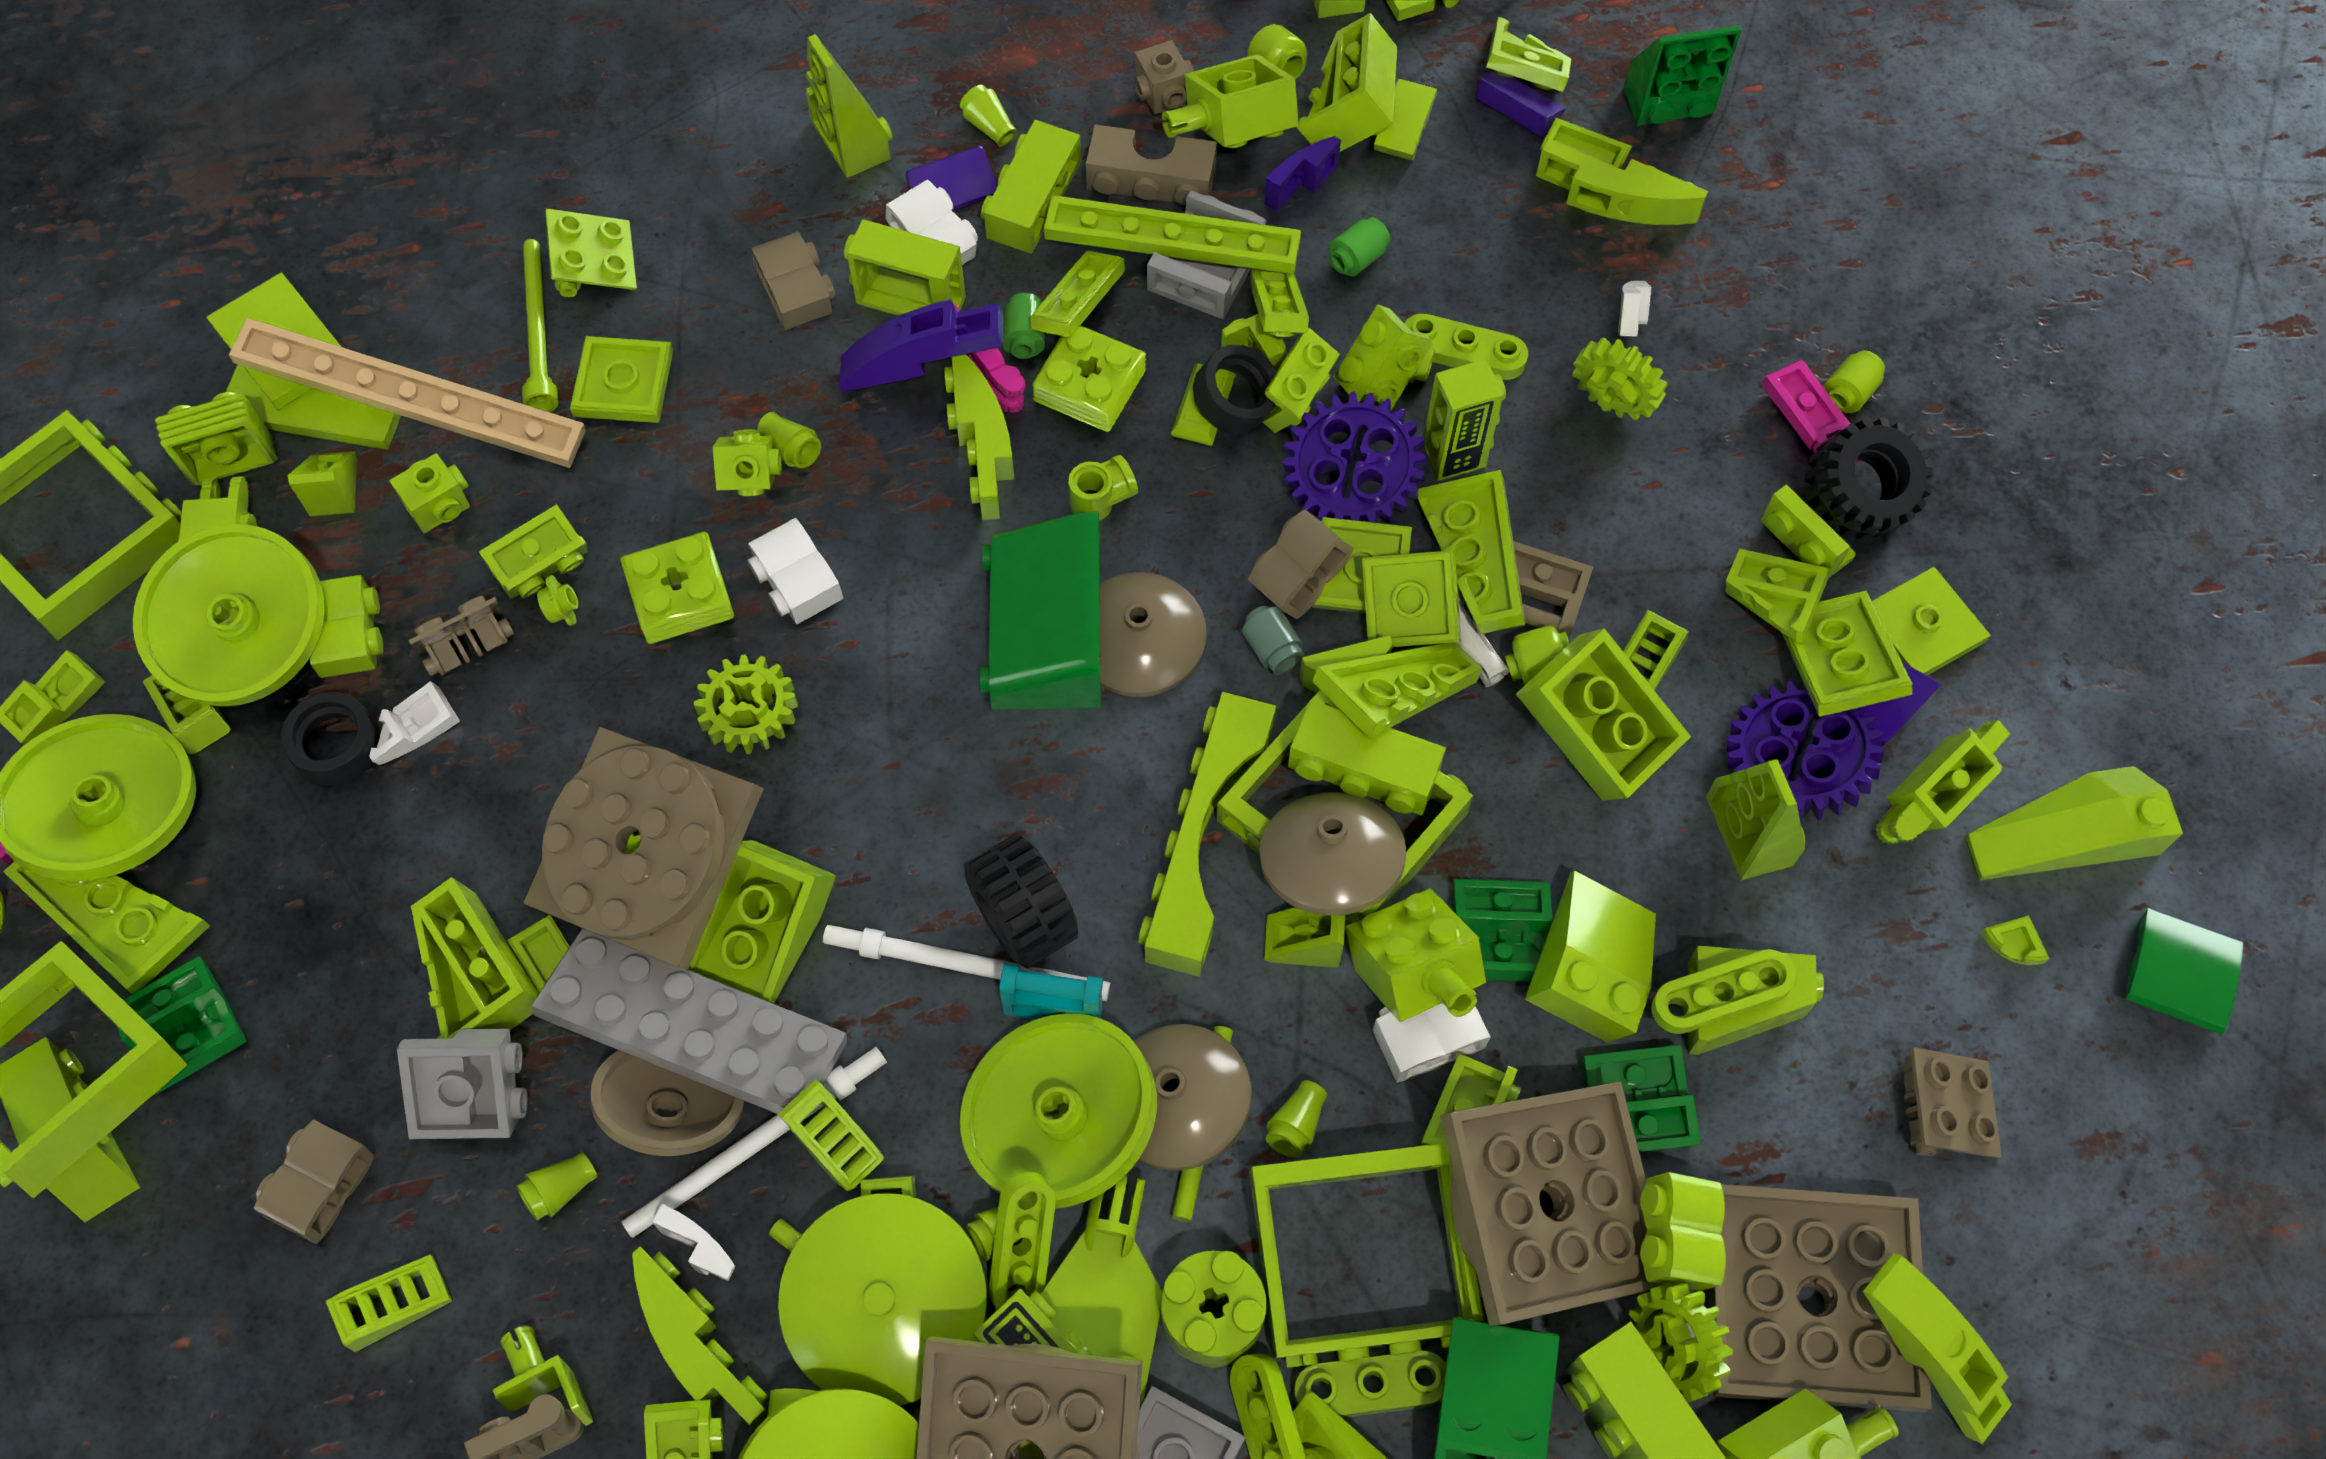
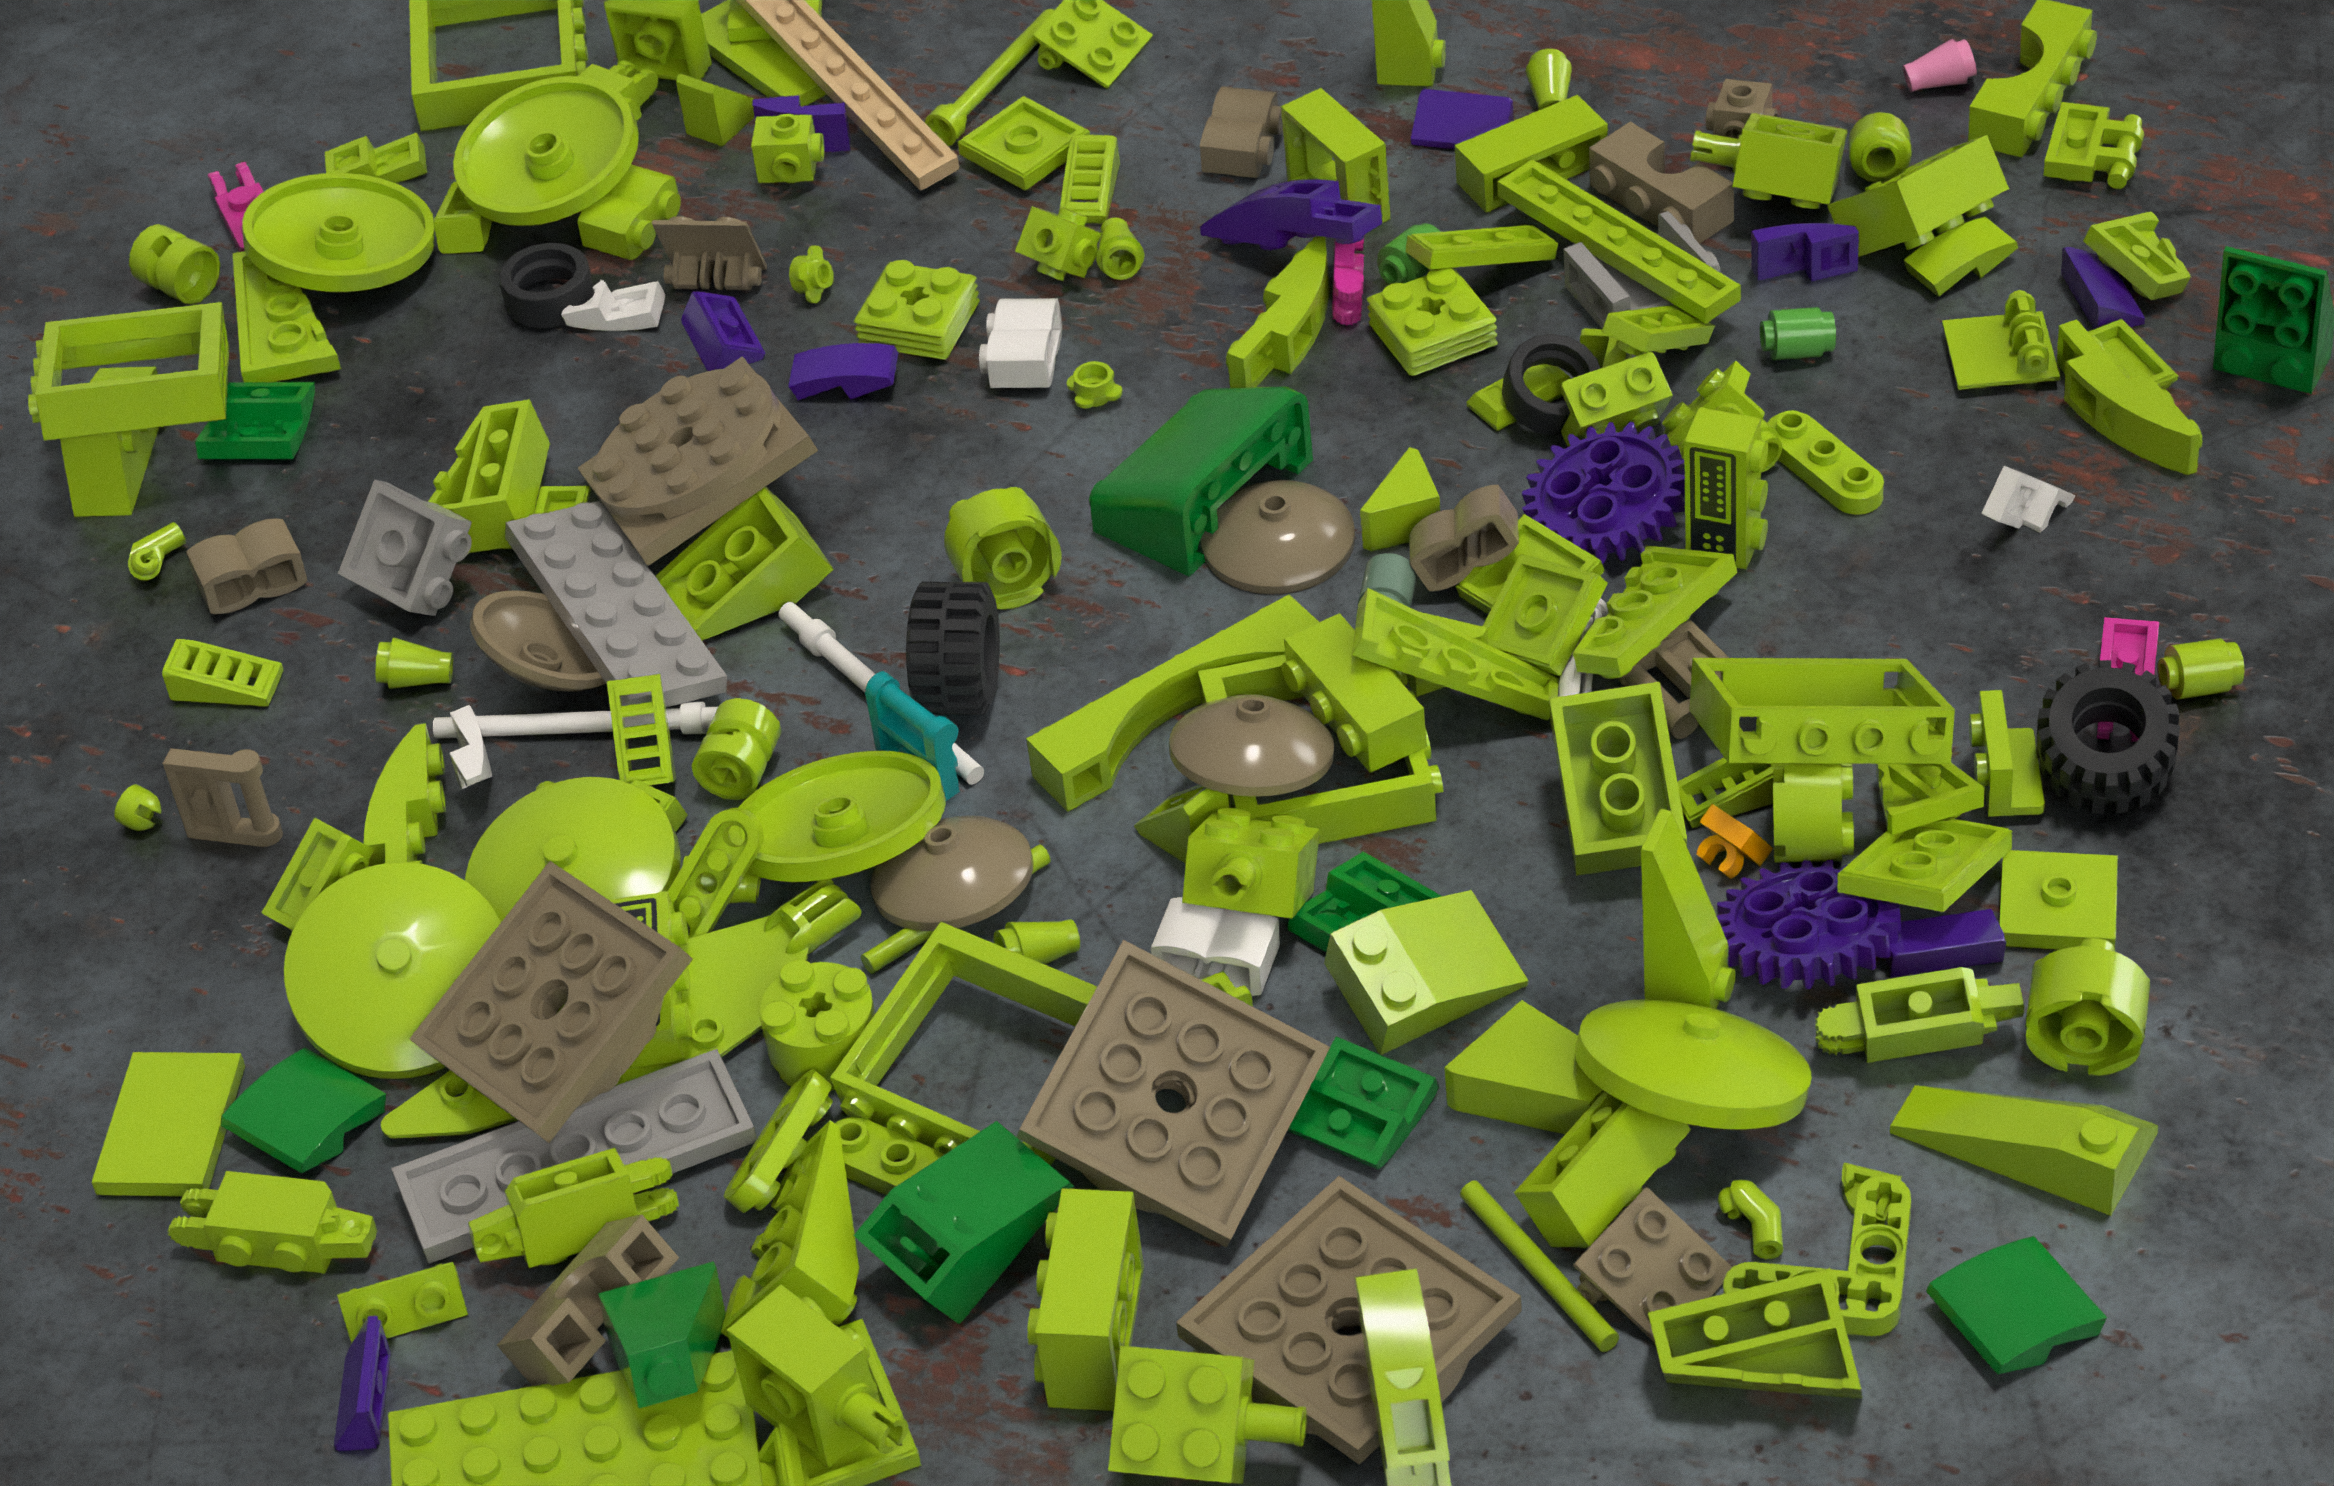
camera: 45 degrees right, 20 degrees down
lime bracket [479,504,588,600] -> none
lime bracket [493,1326,593,1426] -> none
lime gear [694,654,798,754] -> none
white brick [885,180,978,265] -> none
lime piece [1068,454,1138,521] -> none
lime gear [1572,338,1668,420] -> none
lime gear [1629,1283,1733,1402] -> none
lime brick [1640,1172,1726,1291] -> none
lime plate [1651,949,1797,1034] -> none
none -> lime arm [128,522,186,581]
none -> dark purple slope [681,291,766,371]
none -> lime wheel [691,698,781,800]
none -> dark purple slope [753,95,851,152]
none -> dark purple slope [788,343,899,400]
none -> lime brick [944,487,1062,609]
none -> lime slope [1059,135,1120,224]
none -> lime plate [1067,361,1123,408]
none -> lime slope [1360,447,1440,551]
none -> lime bar [1460,1180,1619,1352]
none -> lime brick [1514,1091,1691,1248]
none -> lime dish [1575,999,1812,1129]
none -> lime wedge [1648,1268,1863,1399]
none -> lime window [1689,658,1955,764]
none -> light orange tile [1697,804,1773,879]
none -> lime arm [1718,1180,1783,1259]
none -> lime beam [1723,1175,1911,1336]
none -> lime brick [1773,763,1854,863]
none -> lime hinge [1942,290,2060,390]
none -> lime brick [2025,938,2150,1076]

